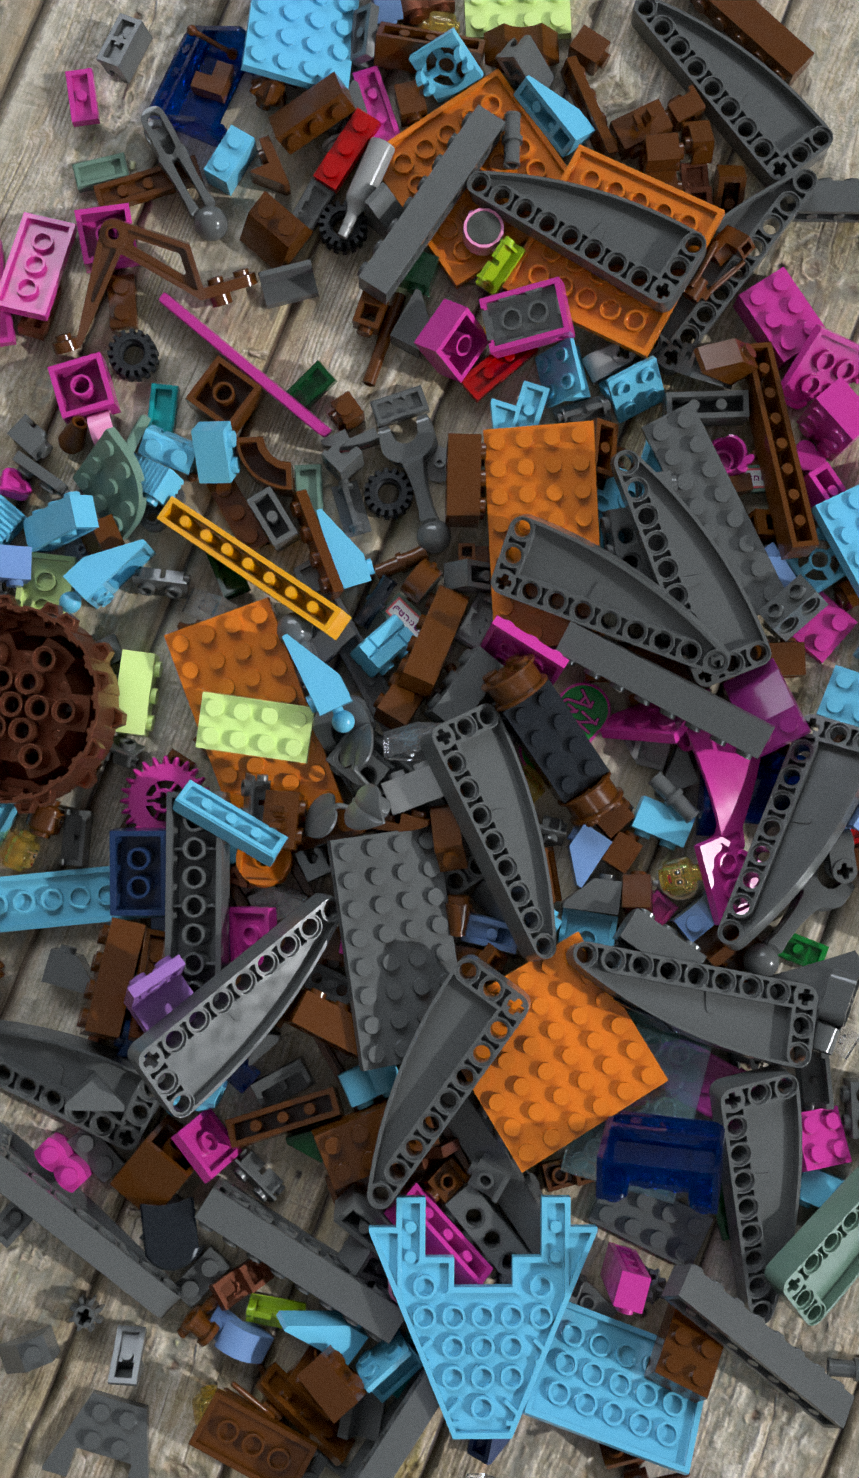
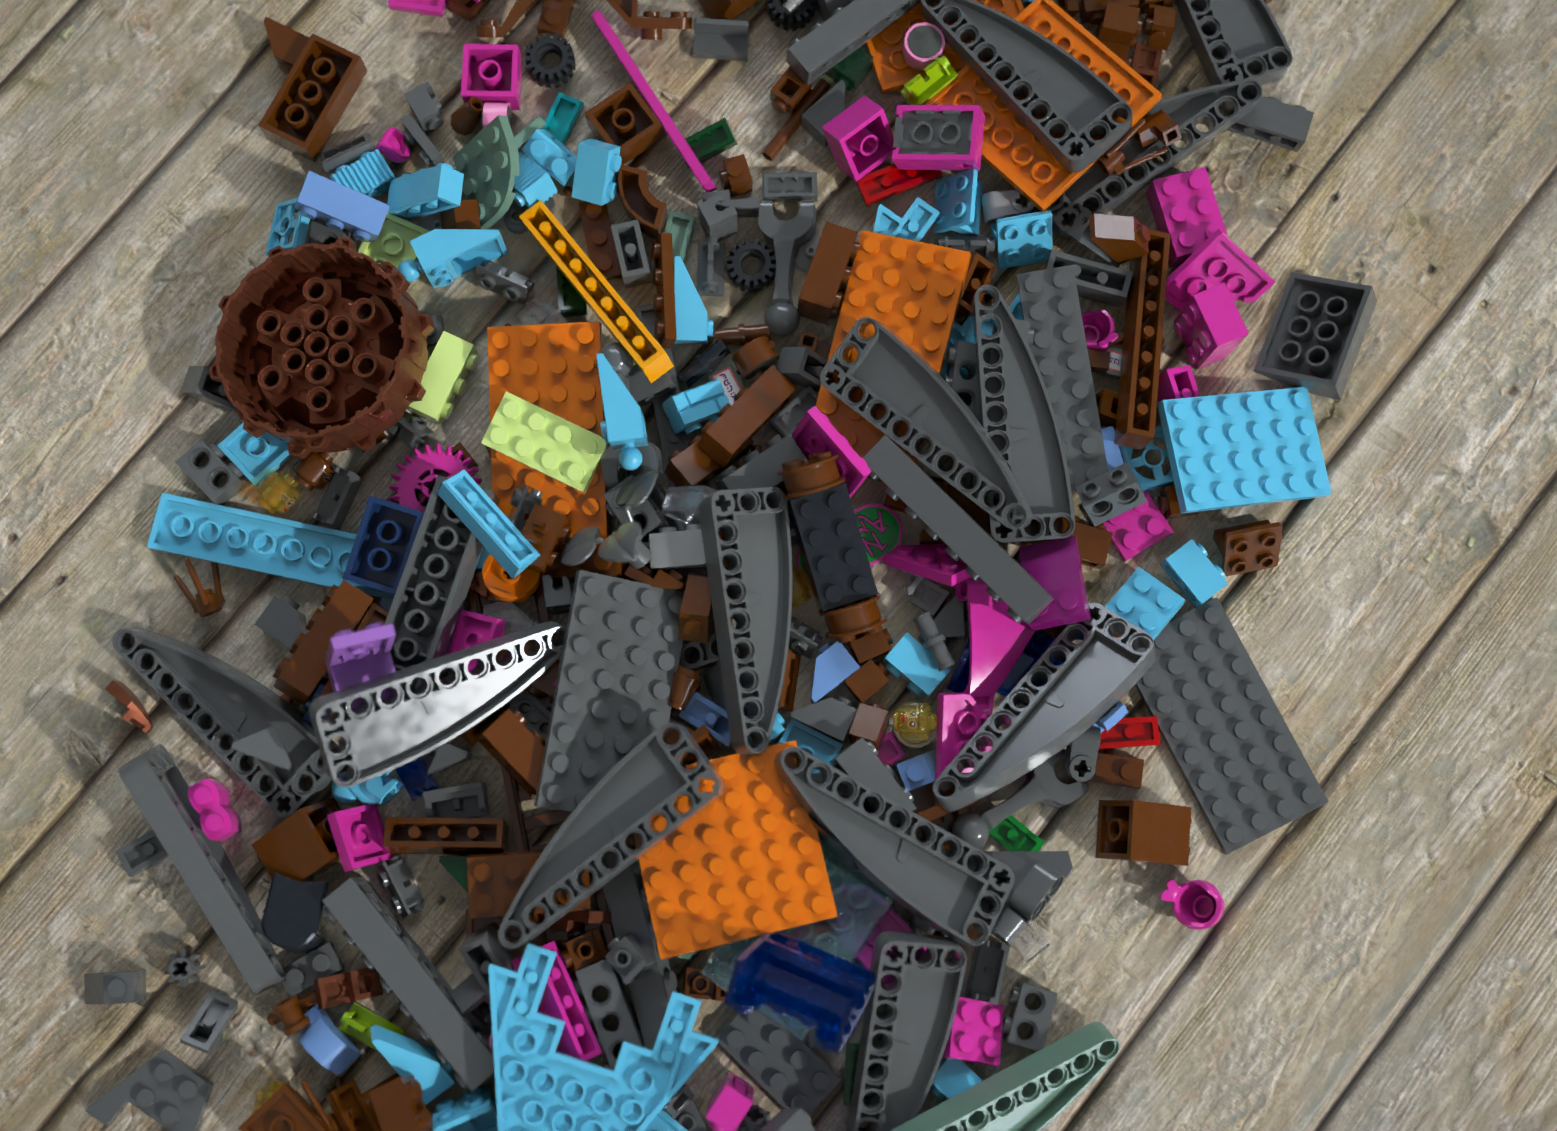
camera: 15 degrees right, 5 degrees down
dark grey plate [67,1128,127,1183] -> none
medium azure brick [337,1065,398,1110] -> none
reddish brown slope [712,165,747,214] -> none
dark pink tile [796,440,826,473] -> none

